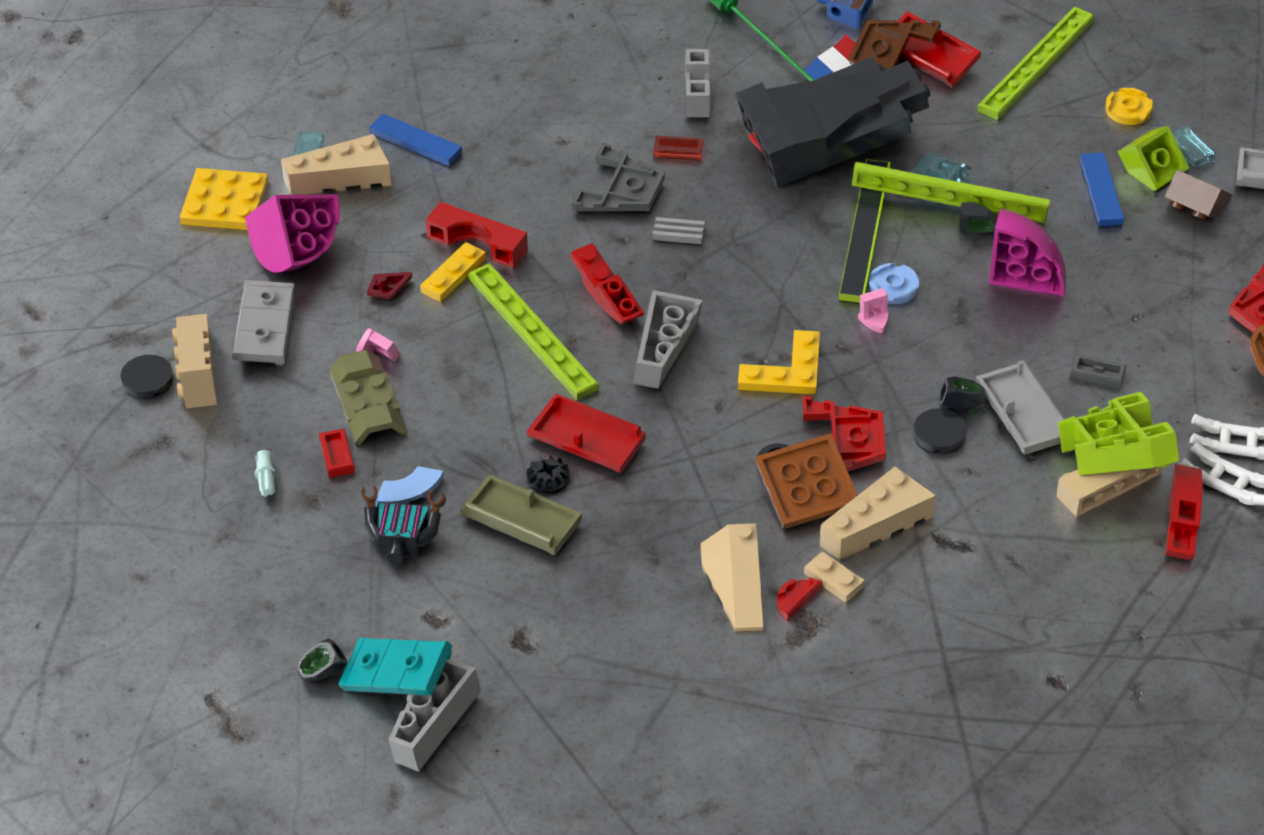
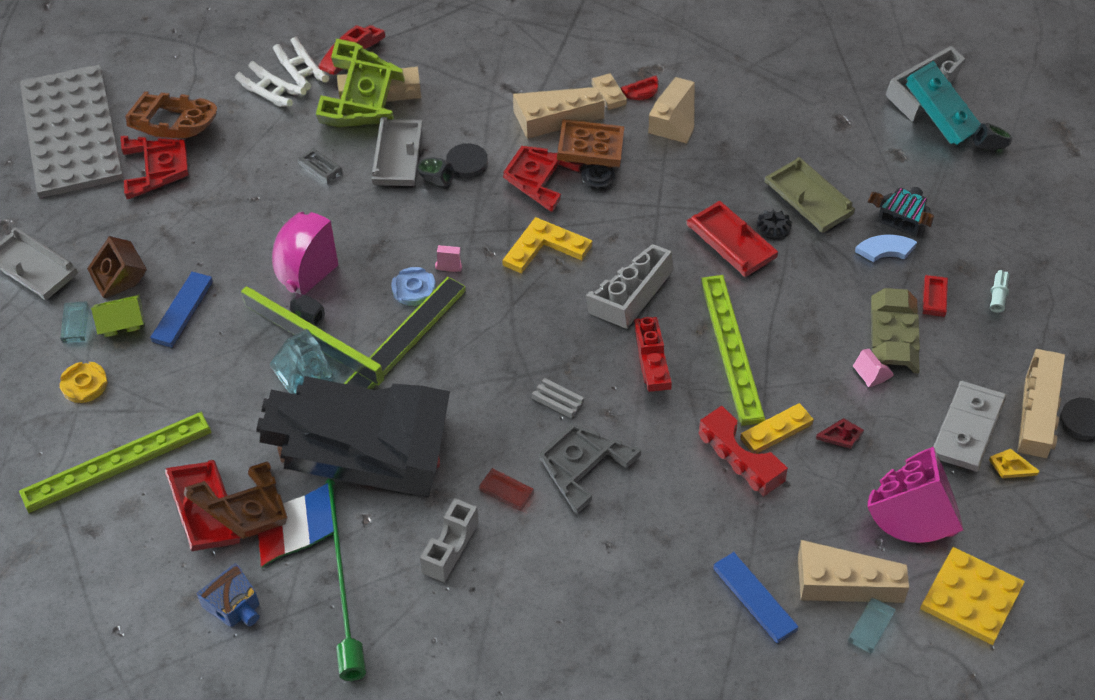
camera: 155 degrees left, 5 degrees up
none -> yellow piece [989,449,1039,478]

